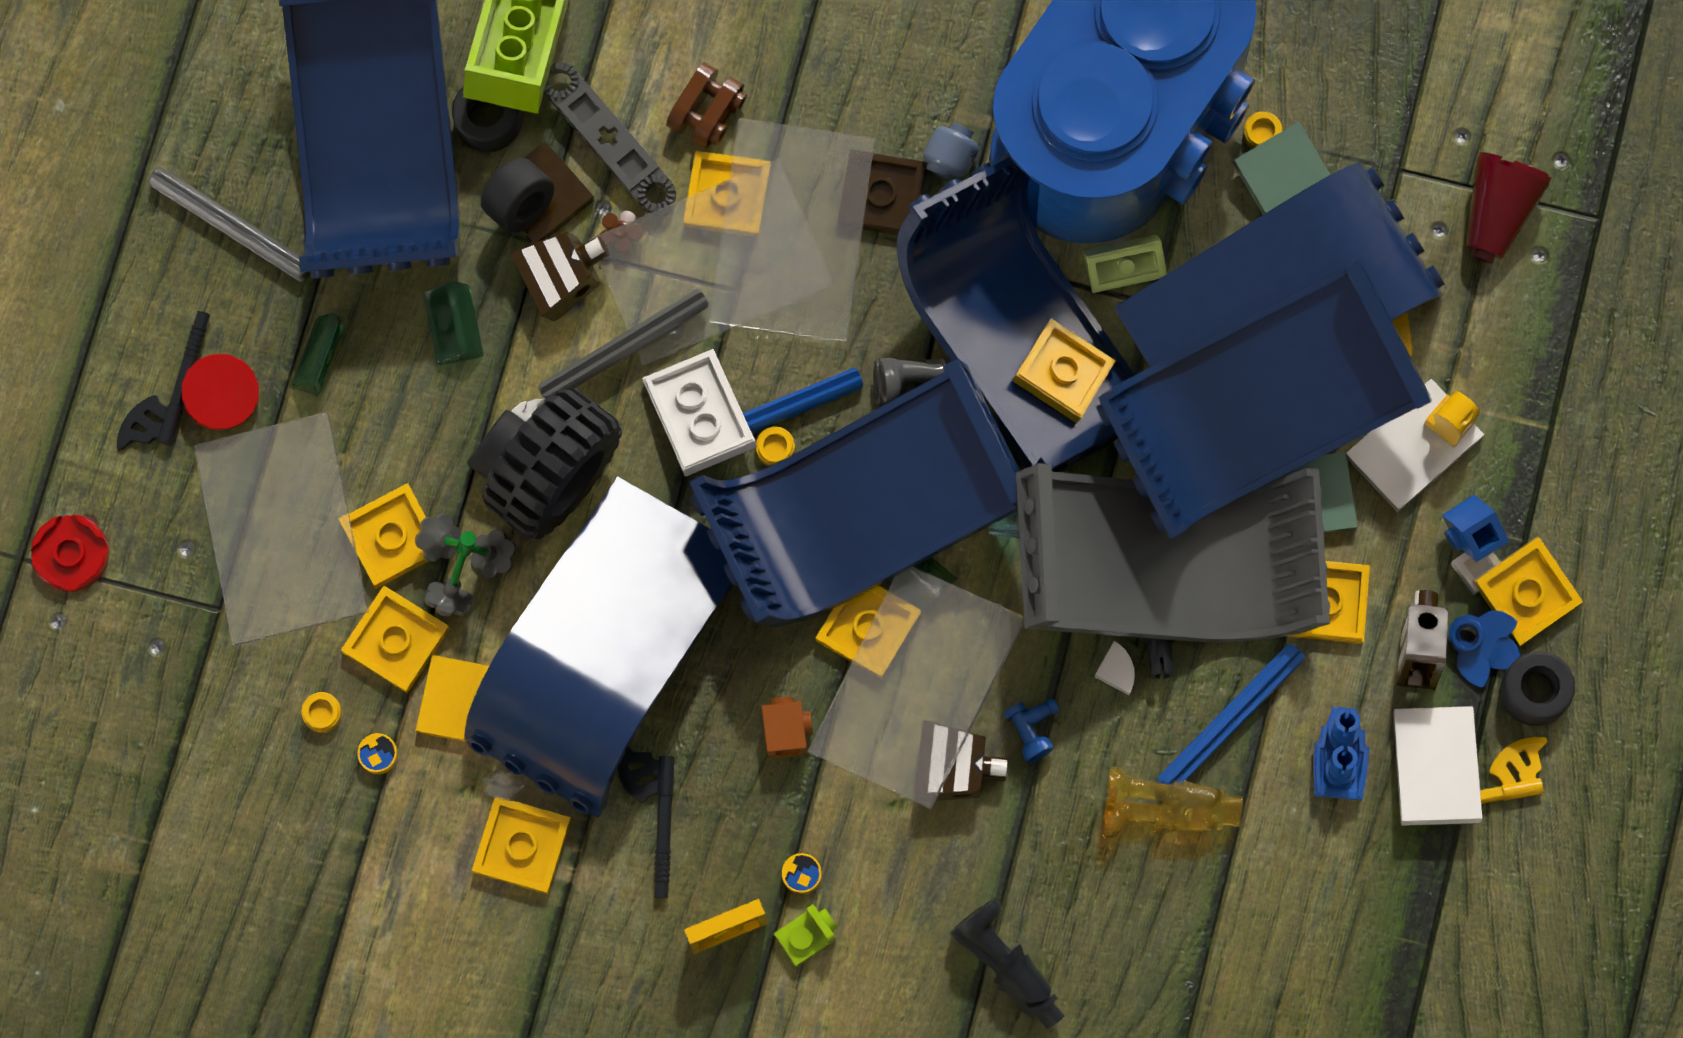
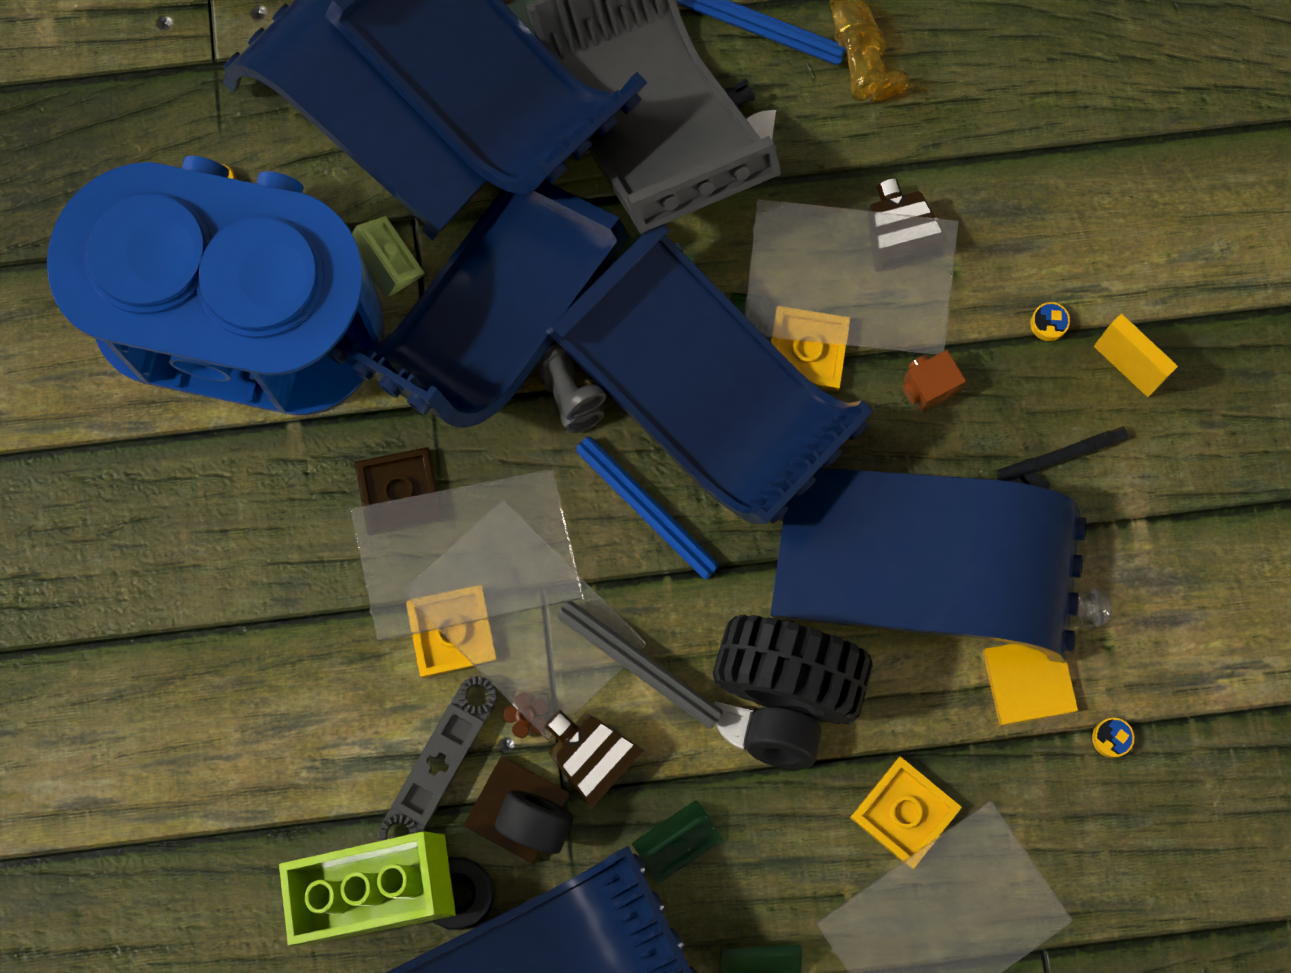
camera: 115 degrees left, 0 degrees up
yellow tile [301,692,342,733] -> none
yellow tile [341,586,450,694] -> none
dark grey plant [415,514,517,617] -> none
yellow tile [472,796,572,895] -> none
white tile [642,349,757,477] -> none
reddish brown brick [666,62,747,149] -> none
yellow tile [756,427,795,466] -> none
lime bracket [774,904,838,968] -> none
sand blue head [923,122,979,181] -> none
black piece [949,897,1065,1029] -> none
blue piece [1003,698,1059,764] -> none
yellow tile [1012,318,1115,423] -> none
sand green tile [1232,122,1330,215] -> none

